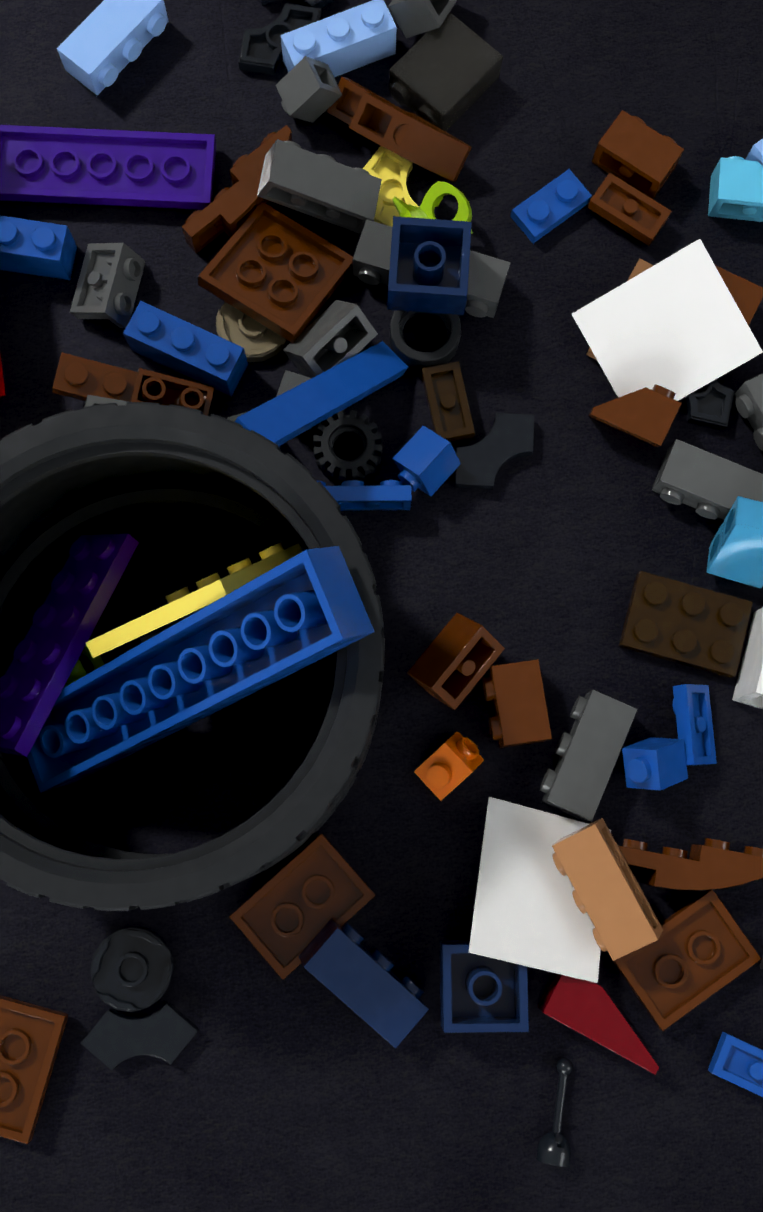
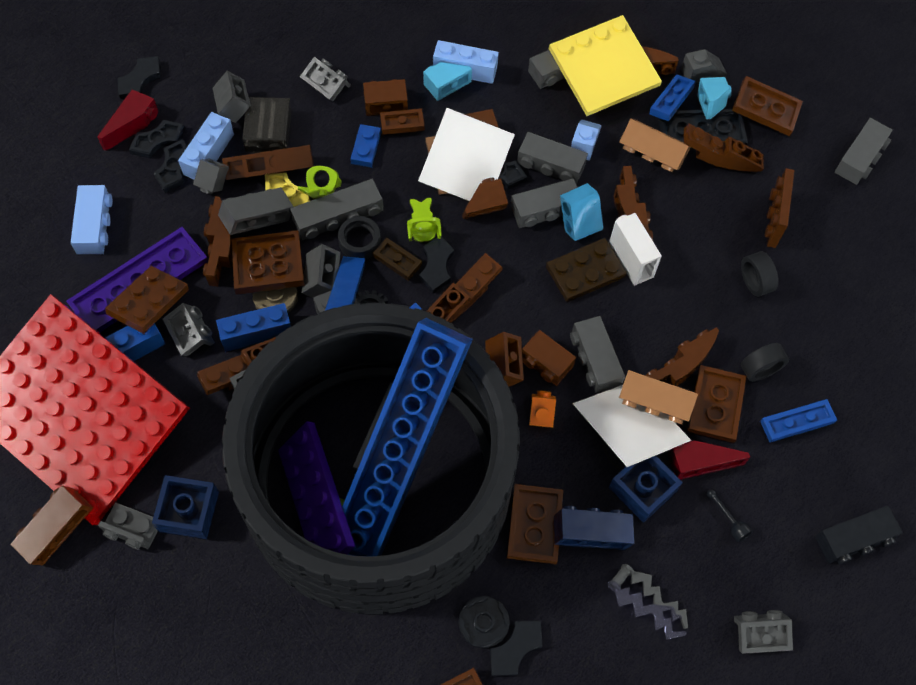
camera: 40 degrees left, 15 degrees down
light yellow plate [86,542,303,658] -> none
dark blue brick [387,216,472,315] -> none
blue brick [393,426,461,497] -> none
blue brick [622,737,688,791] -> none
blue plate [673,684,717,766] -> none
none -> reddish brown plate [105,266,189,334]
none -> bracket [300,57,351,102]
none -> lime hair [407,198,441,242]
none -> reddish brown slope [426,253,503,323]
none -> piece [608,564,688,640]

